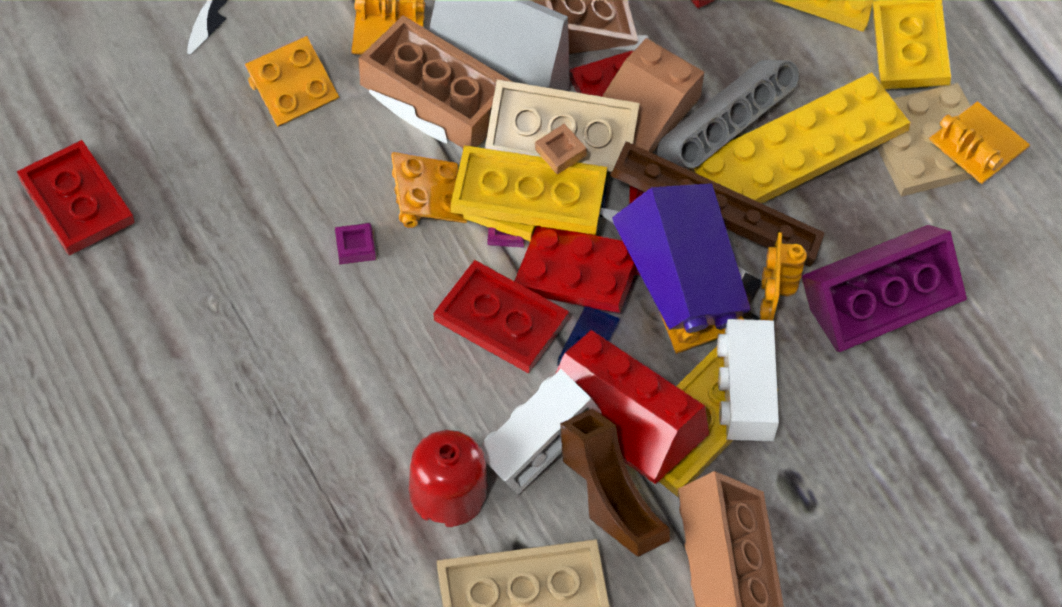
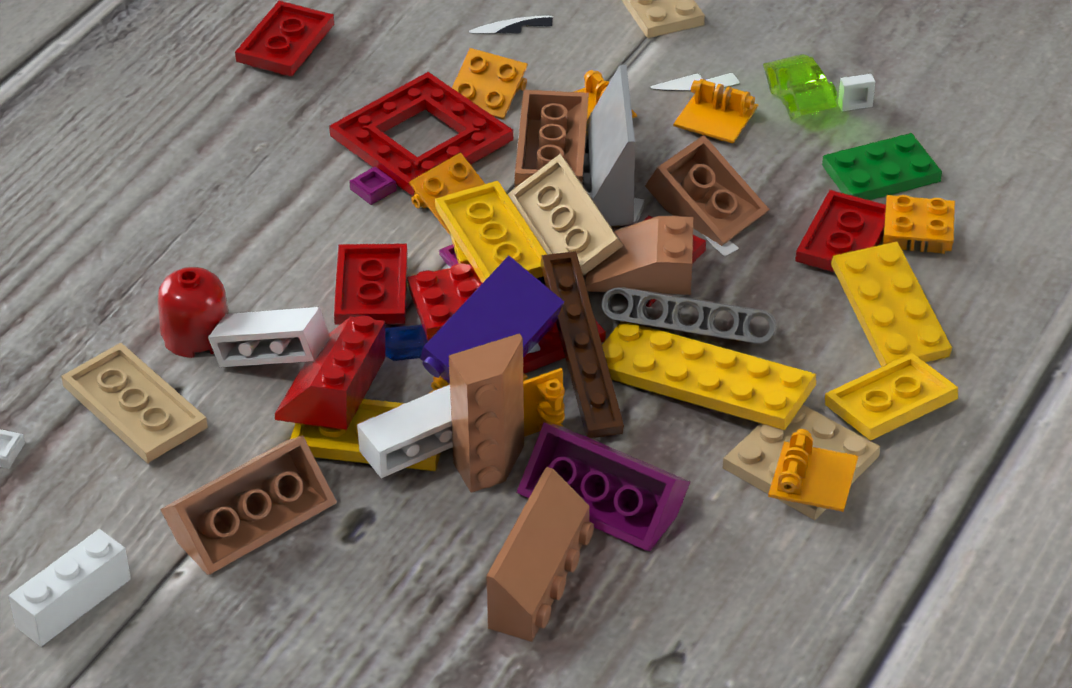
camera: 60 degrees right, 15 degrees down
nougat plate [535,123,587,174] -> none
reddish brown arch [560,408,670,557] -> none
none -> red plate [329,72,514,196]
none -> nougat slope [449,333,524,493]
none -> nougat slope [486,467,594,642]

